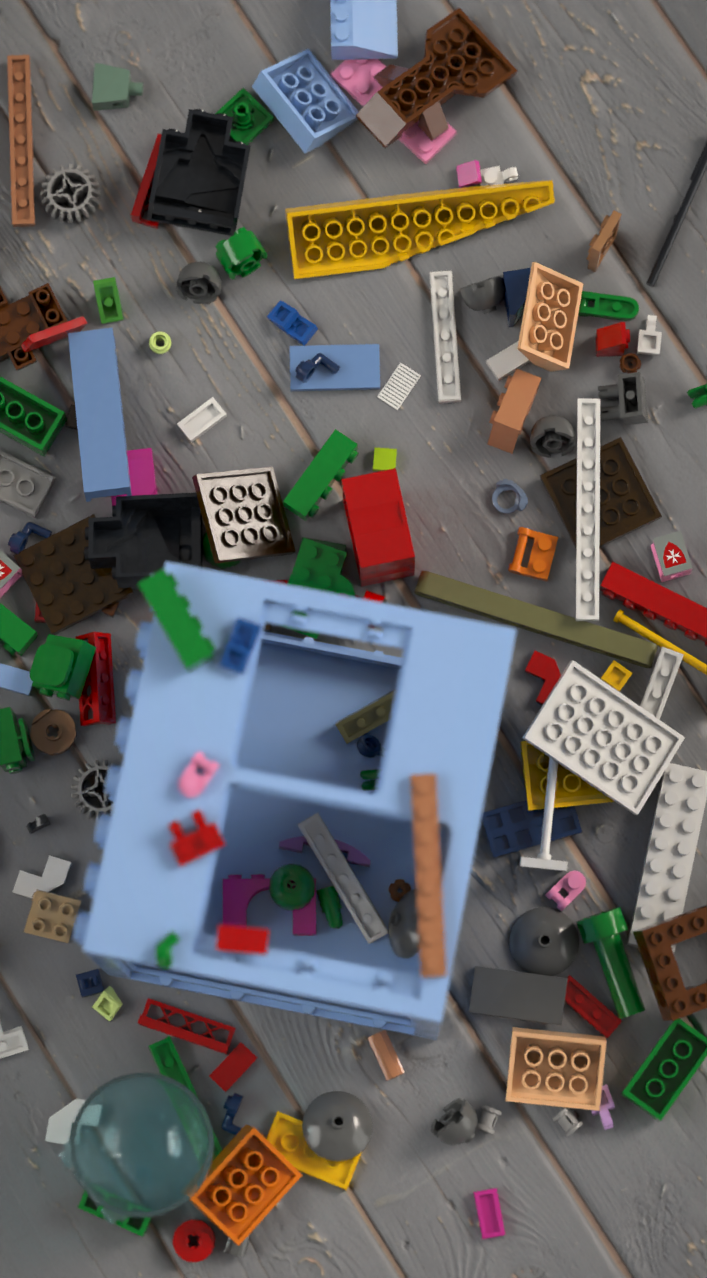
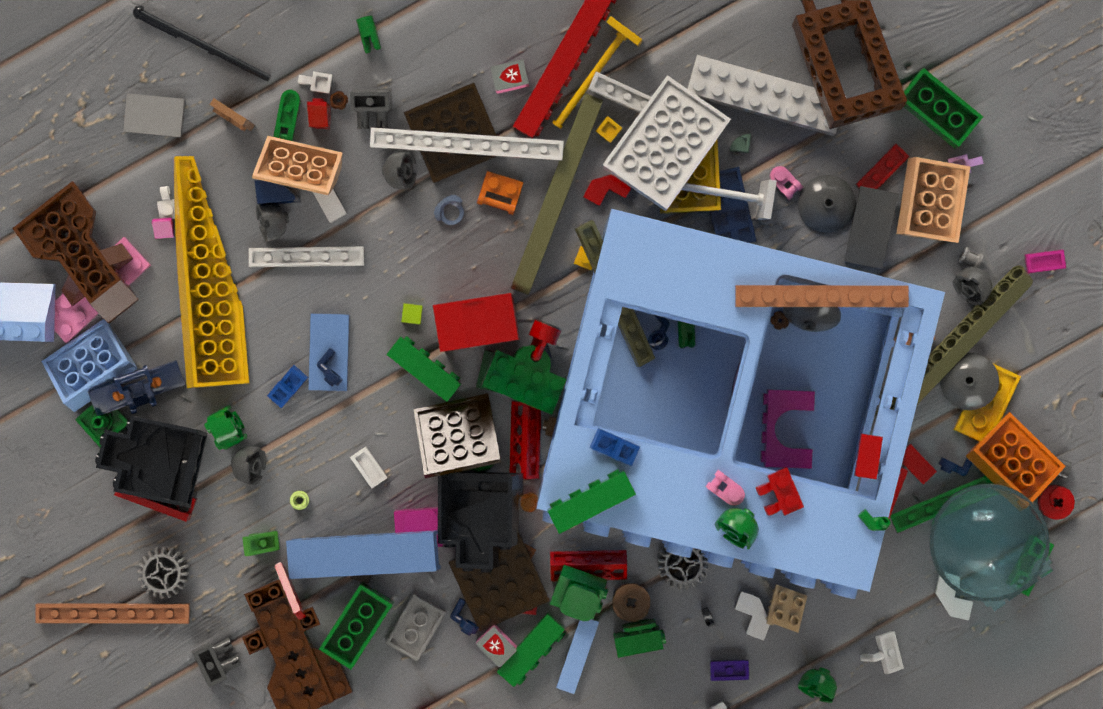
camera: 90 degrees left, 10 degrees up
sand green torso [92,63,143,111] -> none
green cylinder [269,864,315,910] -> none
white tile [298,813,389,944] -> none
green hinge [316,886,343,929] -> none
white sticker [377,362,421,410] -> none
nougat wedge [487,368,541,454] -> none
light grey bush [552,1107,583,1137] -> none
green piece [576,907,646,1019] -> none
none -> dark blue piece [88,360,185,416]
none -> light grey tile [123,93,185,138]
none -> green cylinder [714,508,759,549]
none -> sand green tile [729,134,751,153]
none -> olive beam [875,265,1033,417]

